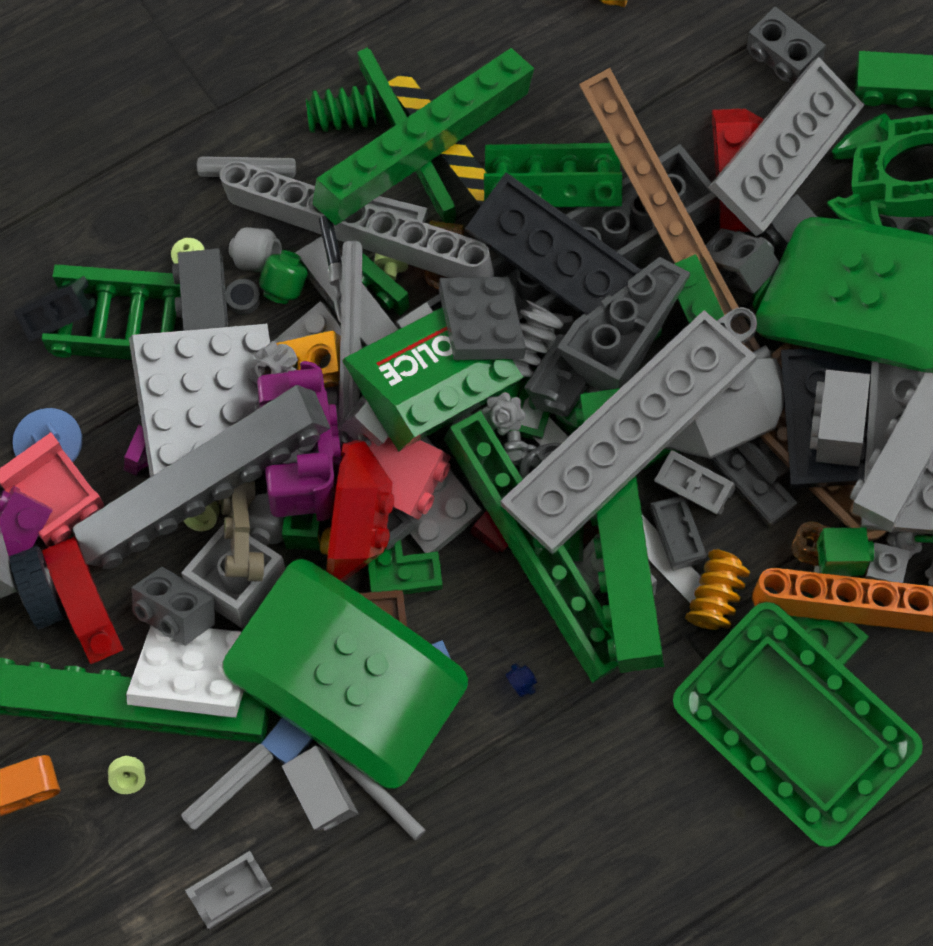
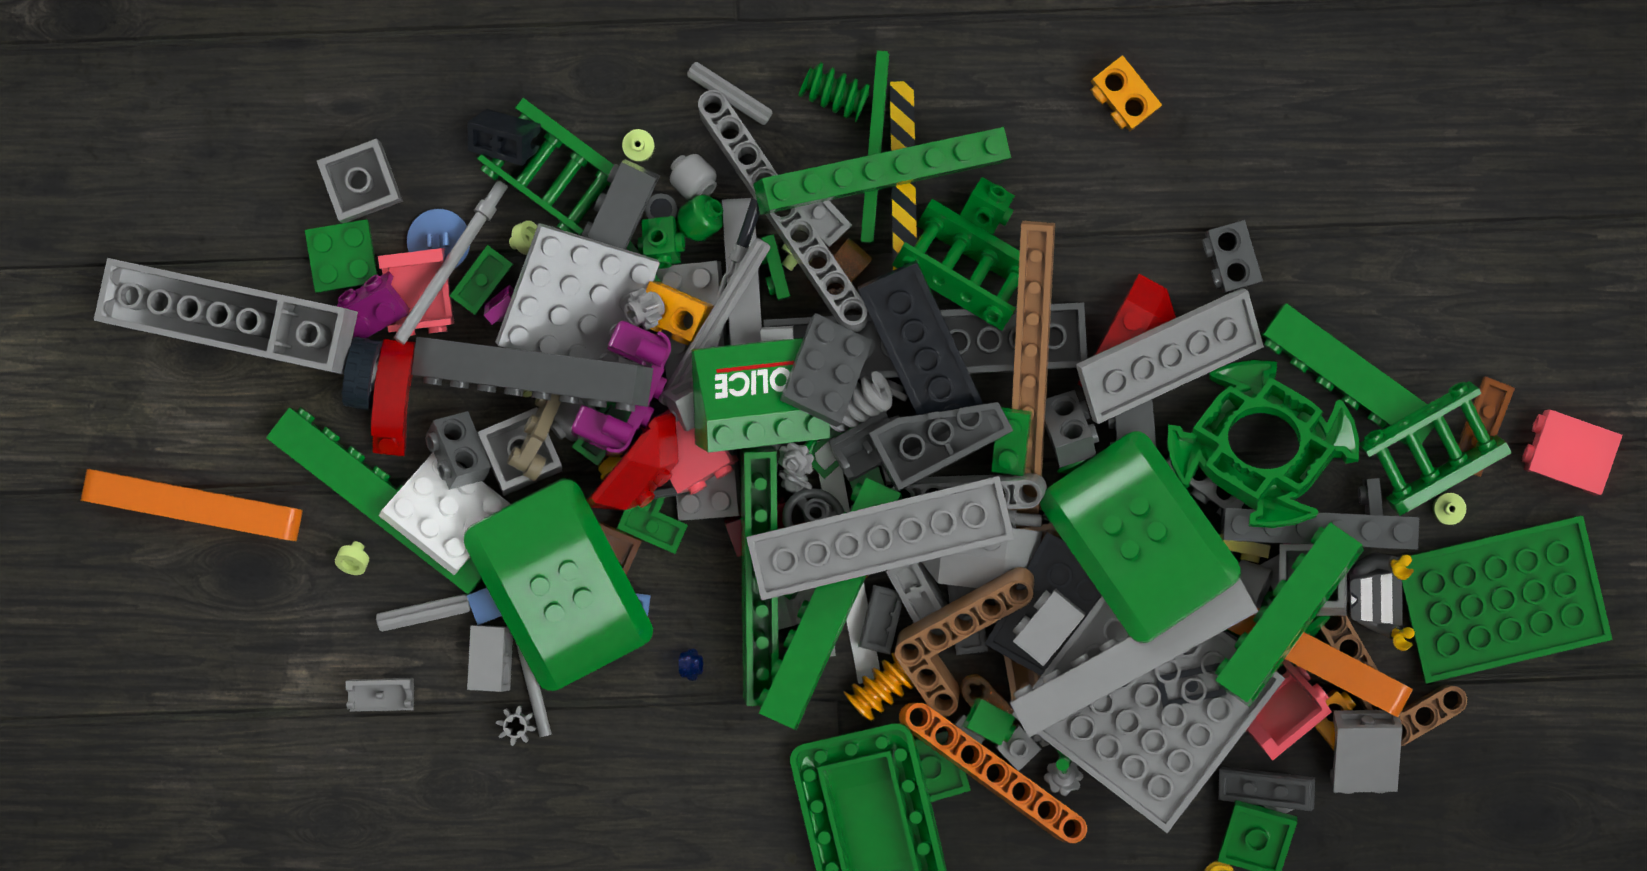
camera: 25 degrees right, 20 degrees up
none -> light grey bar [394,180,508,345]
none -> green plate [450,245,514,315]
none -> light grey gear [496,705,536,746]
none -> yellowish green tile [509,221,537,255]
none -> green brick [638,216,685,269]
none -> medium nougat beam [895,567,1034,717]
none -> green brick [960,177,1015,234]

